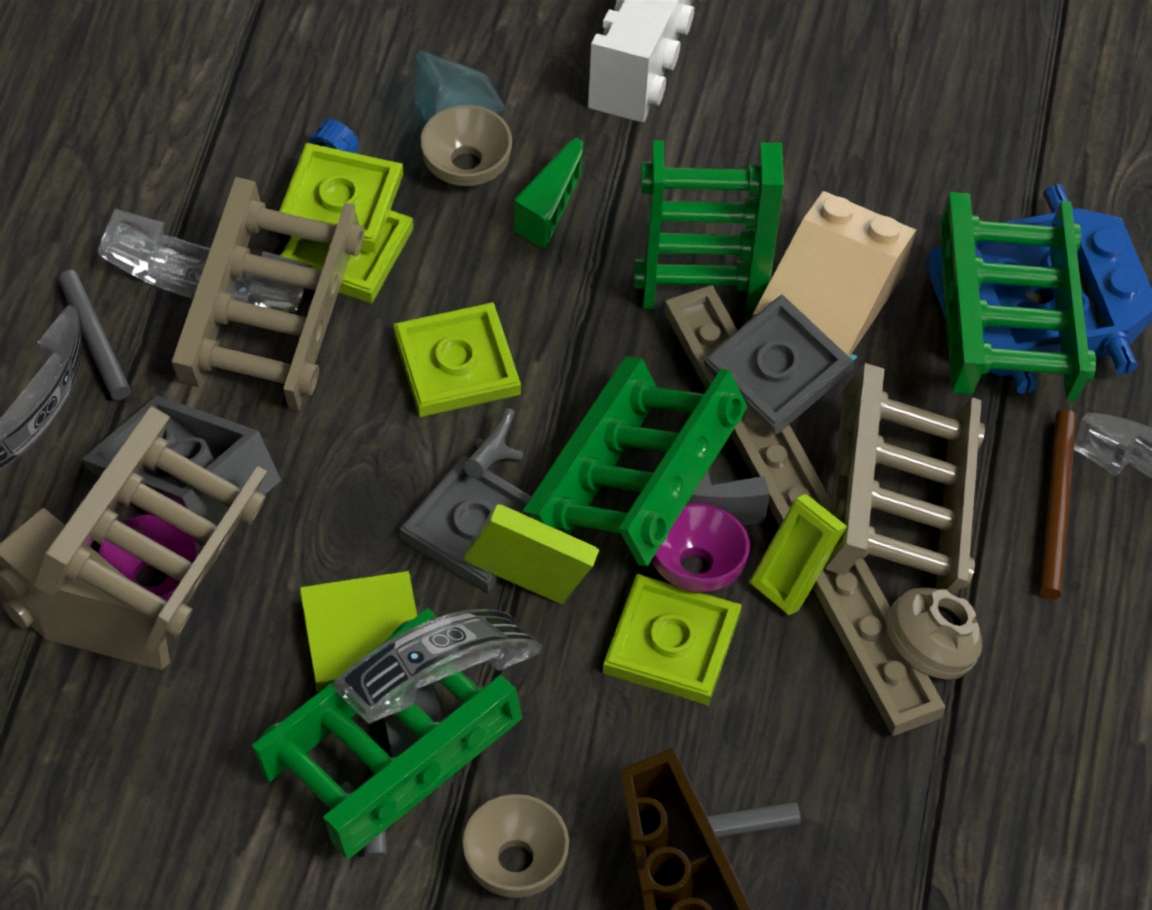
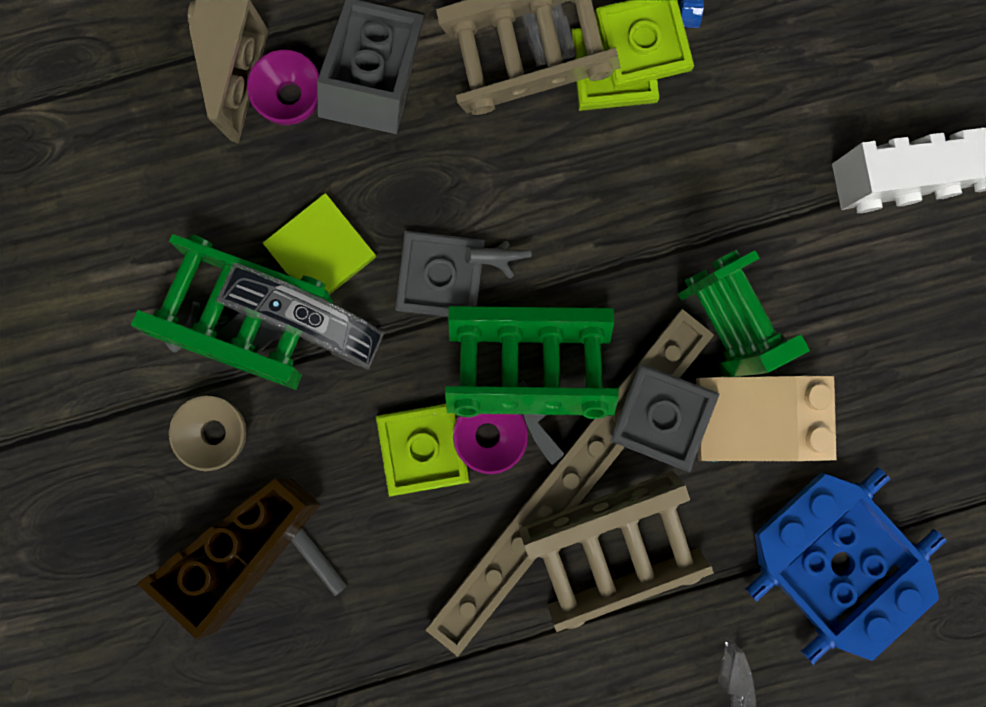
camera: 65 degrees right, 30 degrees up
dark tan fence [34,406,267,654] -> none
lime tile [393,302,521,417] -> none
clear light blue slope [415,51,506,122] -> none
dark tan piece [421,105,512,186] -> none
lime tile [463,504,599,604] -> none
green slope [514,137,584,248] -> none
lime tile [749,494,847,615] -> none
dark tan piece [886,588,983,680] -> none
green fence [938,192,1096,402] -> none
reddish brown bar [1039,410,1077,600] -> none

